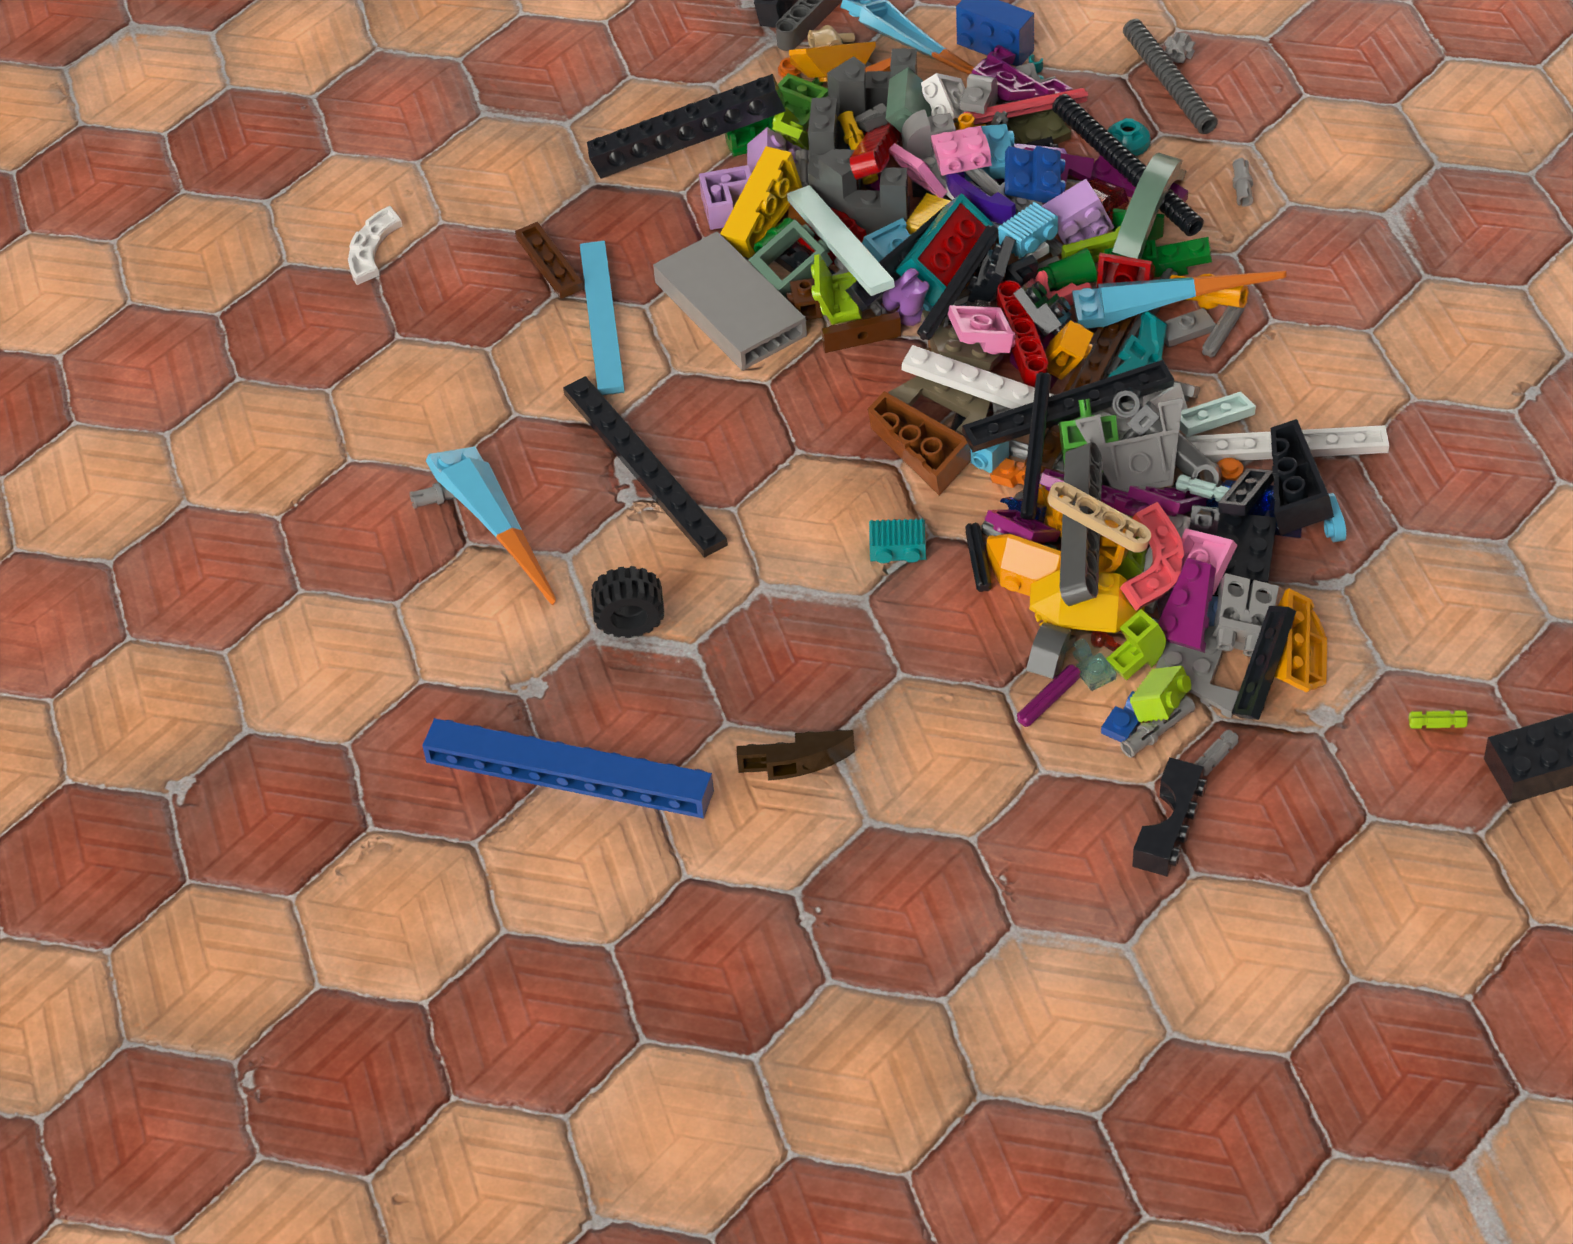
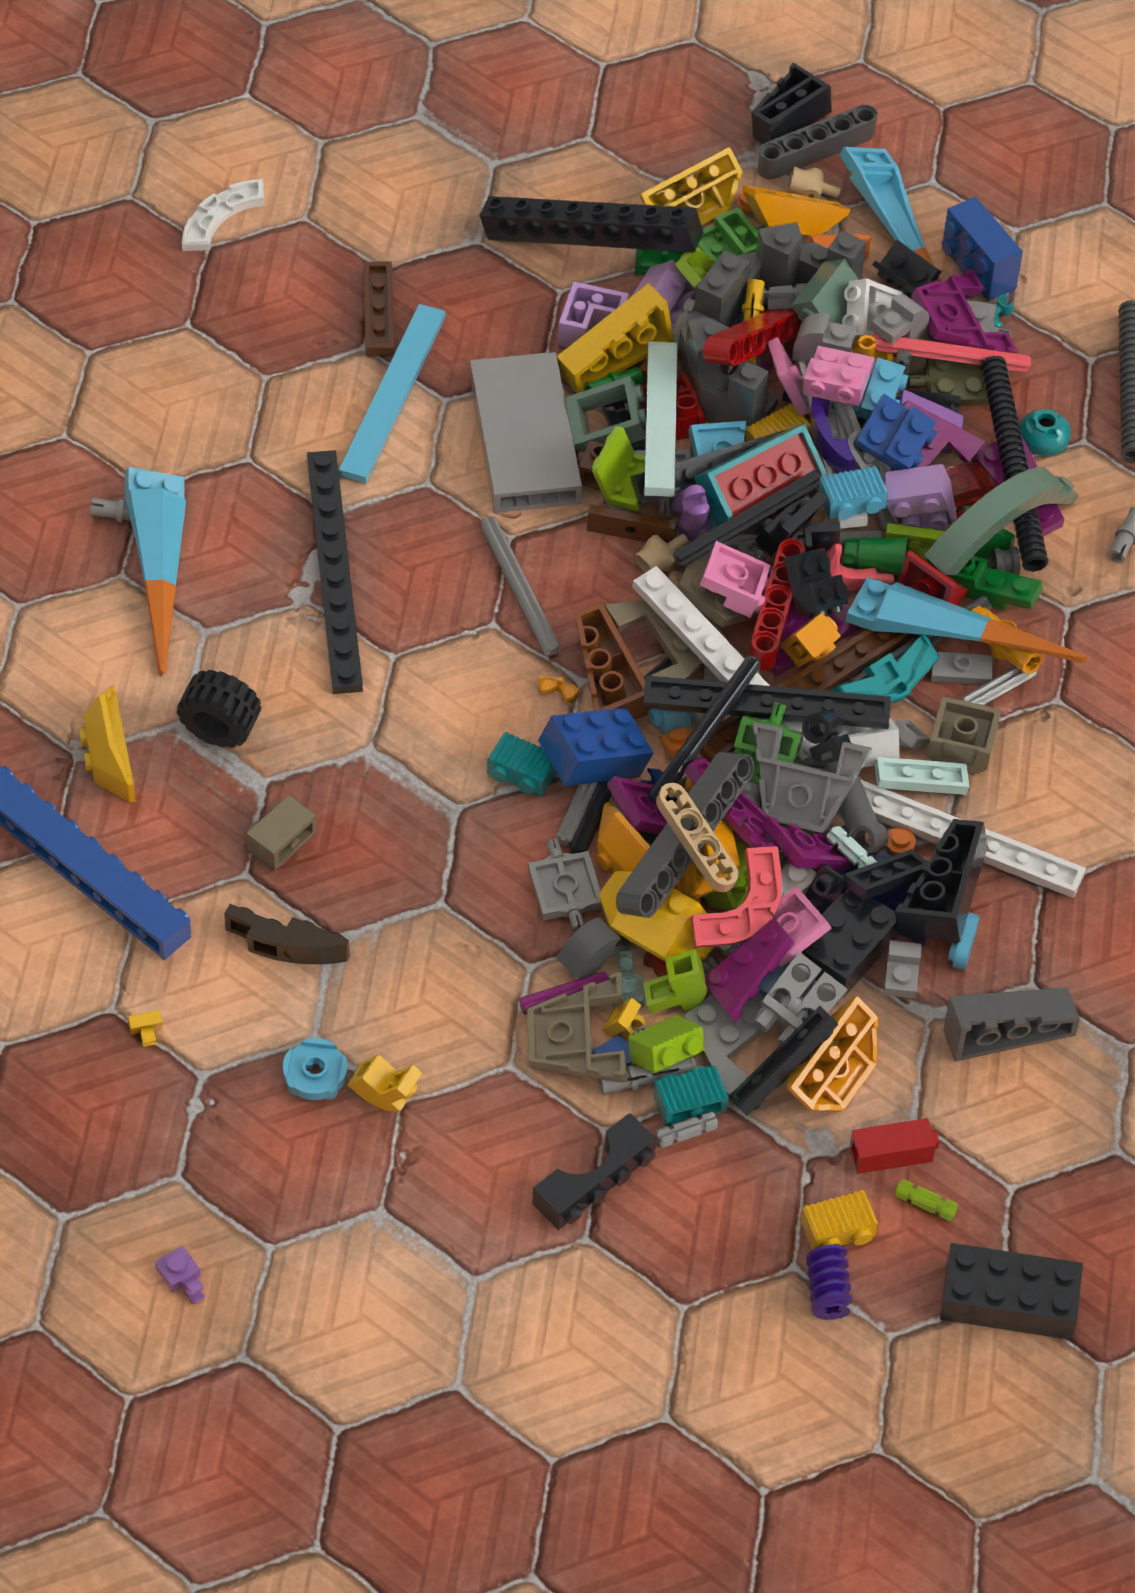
camera: 20 degrees right, 5 degrees up
none -> yellow wedge [79,685,136,803]
none -> yellow tile [128,1010,163,1047]
none -> medium lavender plate [155,1246,205,1304]
none -> dark tan brick [246,795,317,871]
none -> medium azure plate [283,1038,347,1100]
none -> yellow brick [347,1054,422,1112]
none -> light grey axle [481,516,560,656]
none -> dark tan wing [527,972,627,1082]
none -> light grey plate [528,838,603,932]
none -> blue brick [538,707,654,786]
none -> light orange piece [539,676,579,702]
none -> light grey axle [556,782,598,847]
none -> yellow tile [602,998,646,1039]
none -> tan piece [634,533,689,573]
none -> yellow wedge [639,147,743,226]
none -> teal brick [653,1065,728,1127]
none -> yellow brick [801,1190,878,1250]
none -> dark purple piece [806,1245,853,1320]
none -> red brick [850,1118,939,1174]
none -> black bracket [872,239,942,299]
none -> light grey brick [884,940,921,999]
none -> dark tan slope [927,696,1002,775]
none -> dark grey wedge [943,987,1080,1062]
none -> dark grey wheel [991,546,1020,575]

